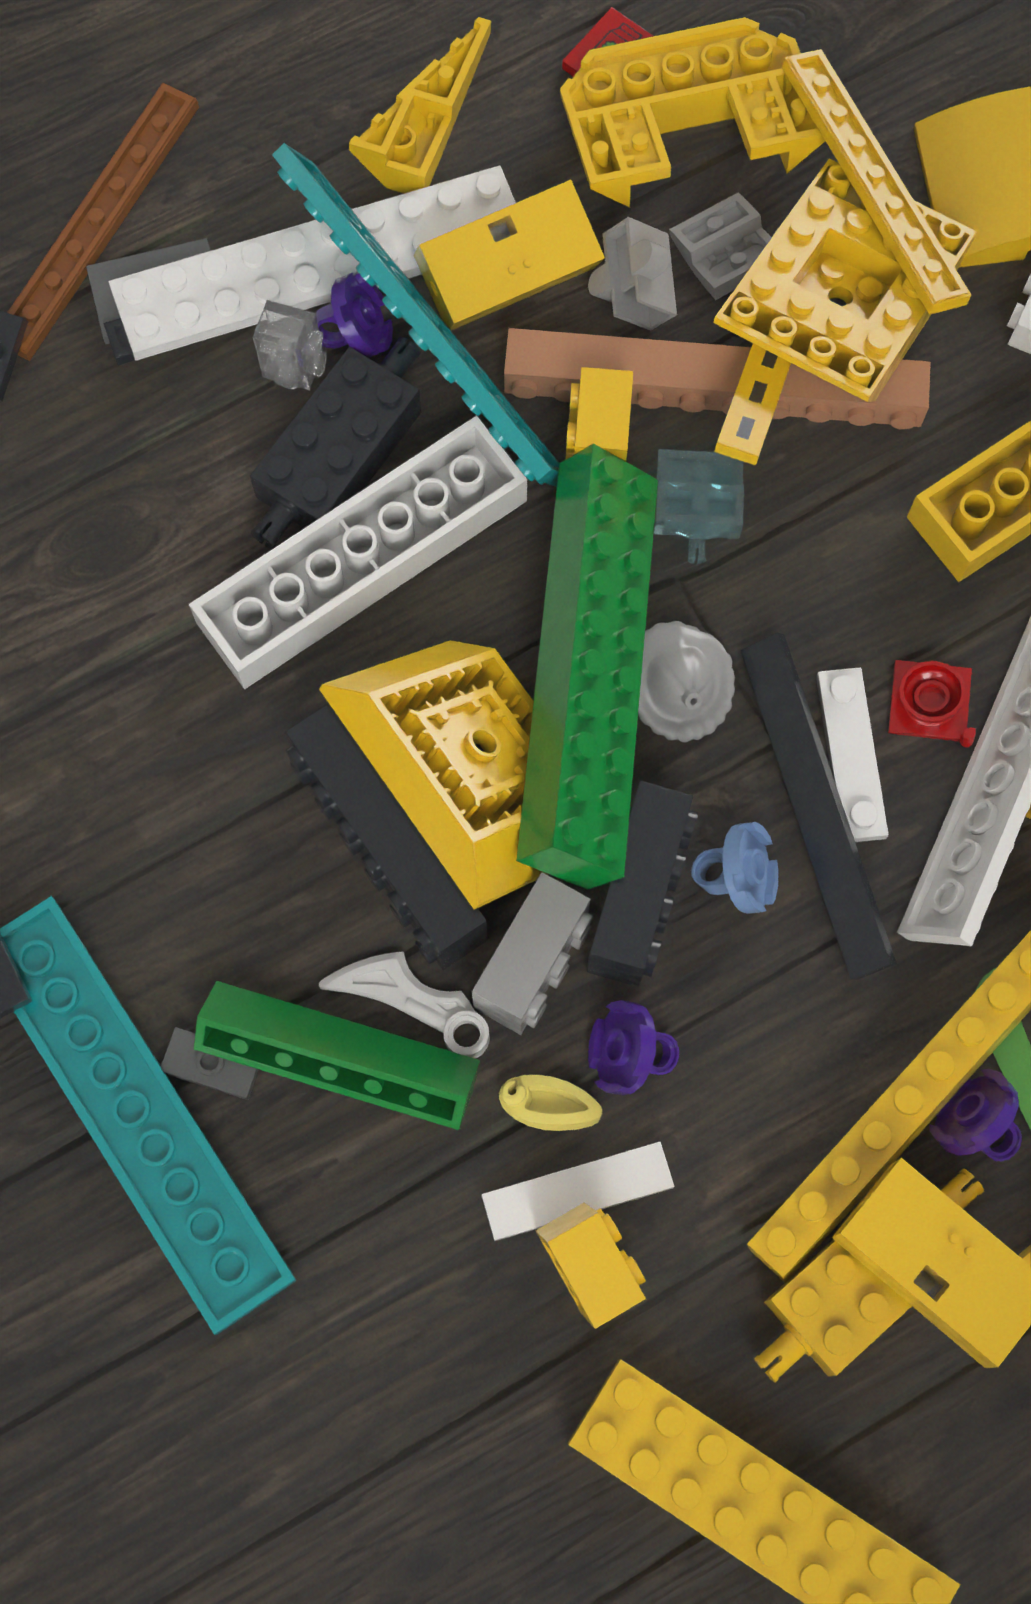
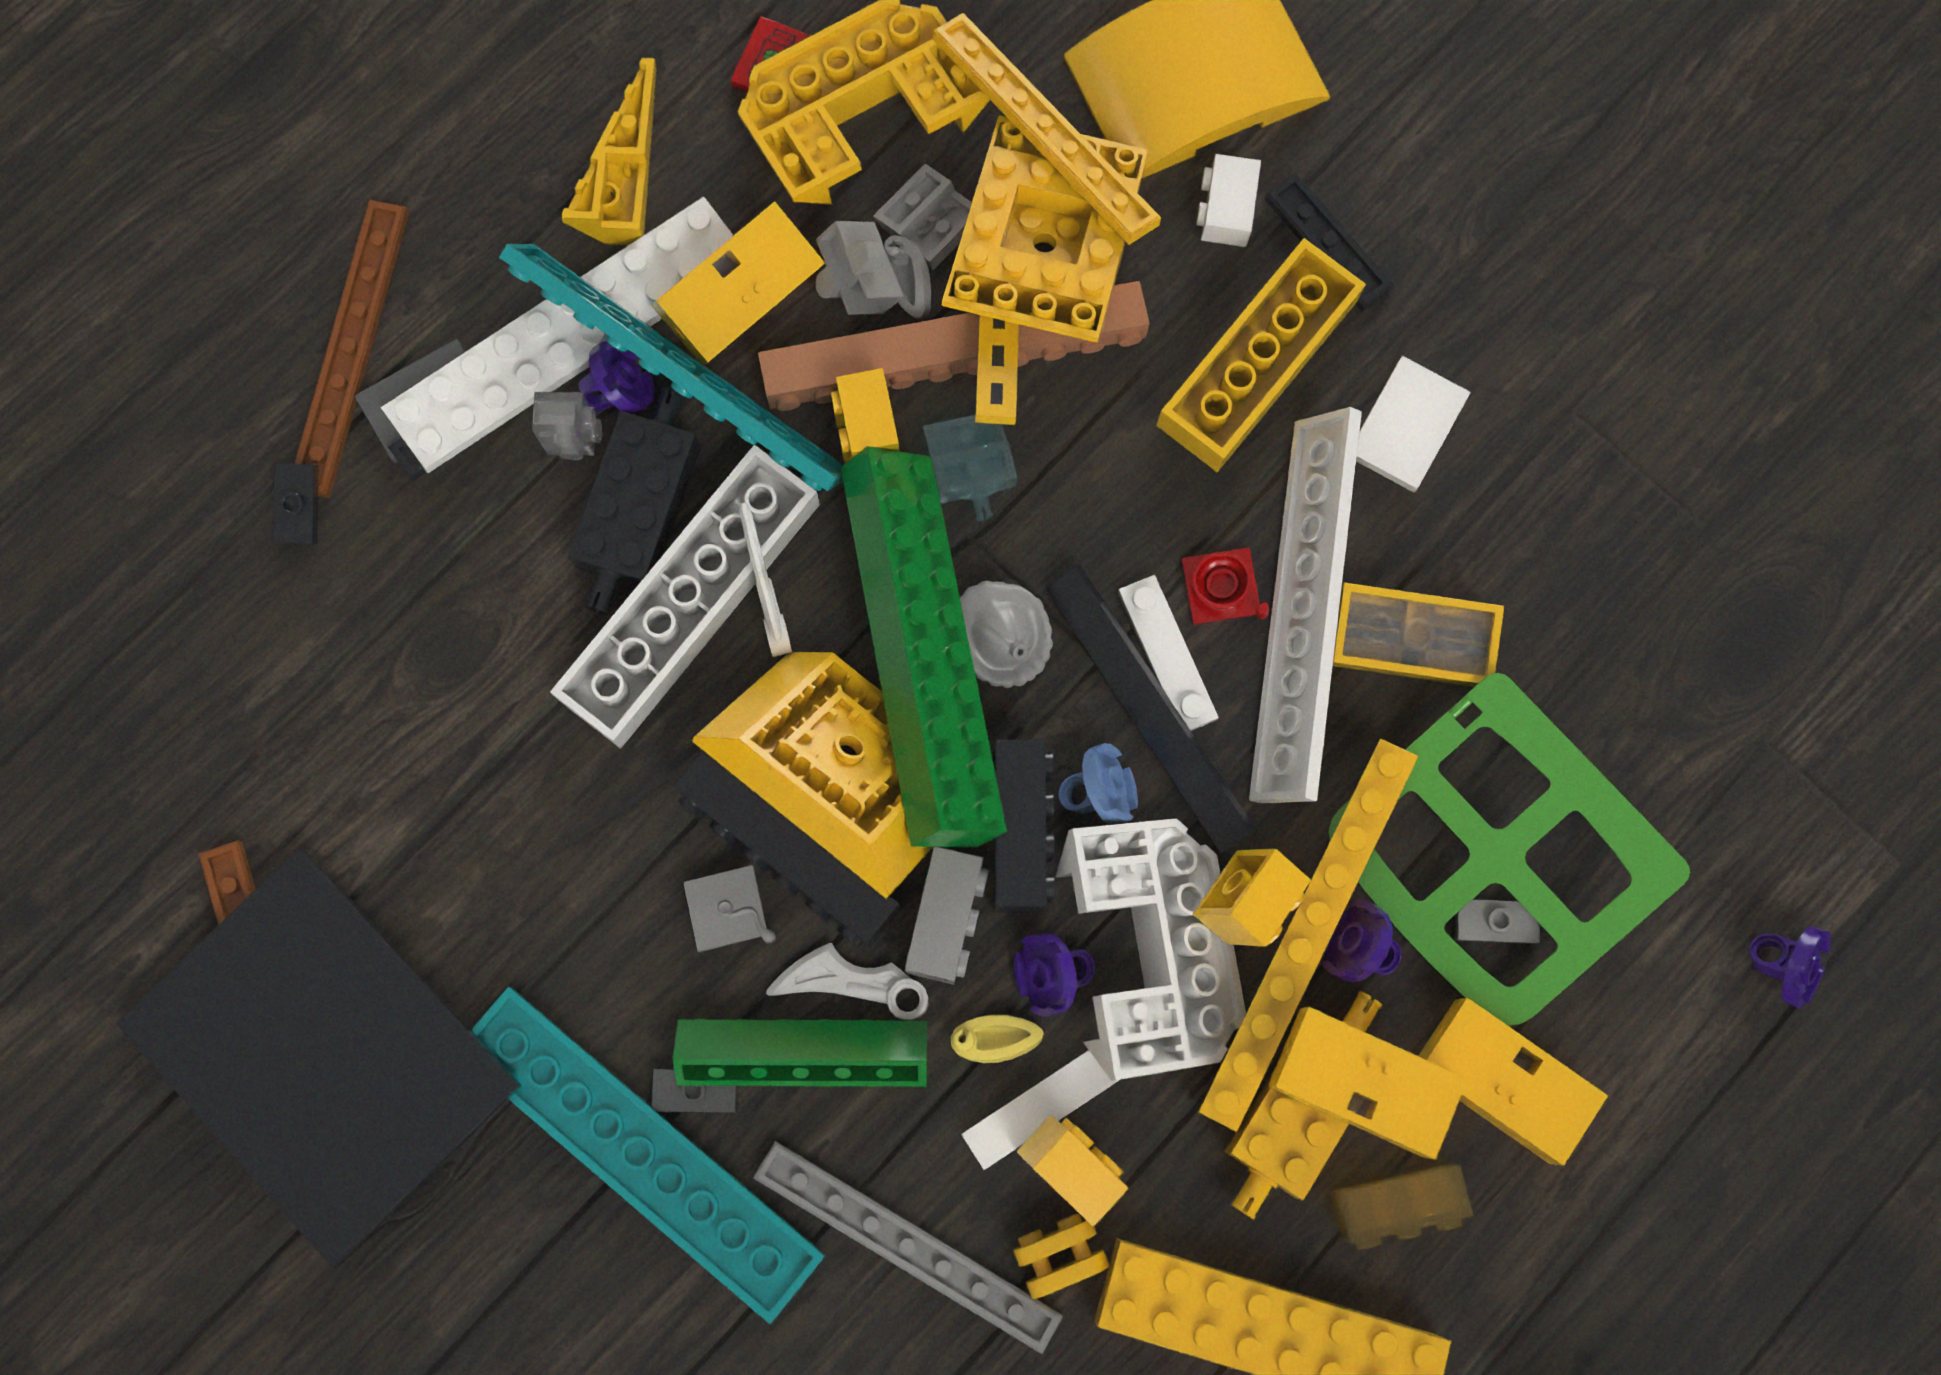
camera: 20 degrees left, 5 degrees up
none -> light grey hat [683,865,776,952]
none -> white piece [739,502,792,657]
none -> light grey tile [754,1141,1063,1354]
none -> light grey arm [884,235,931,321]
none -> yellow brick [1013,1213,1110,1299]
none -> white slope [1055,818,1246,1081]
none -> yellow brick [1193,849,1311,947]
none -> clear yellow brick [1331,1164,1473,1249]

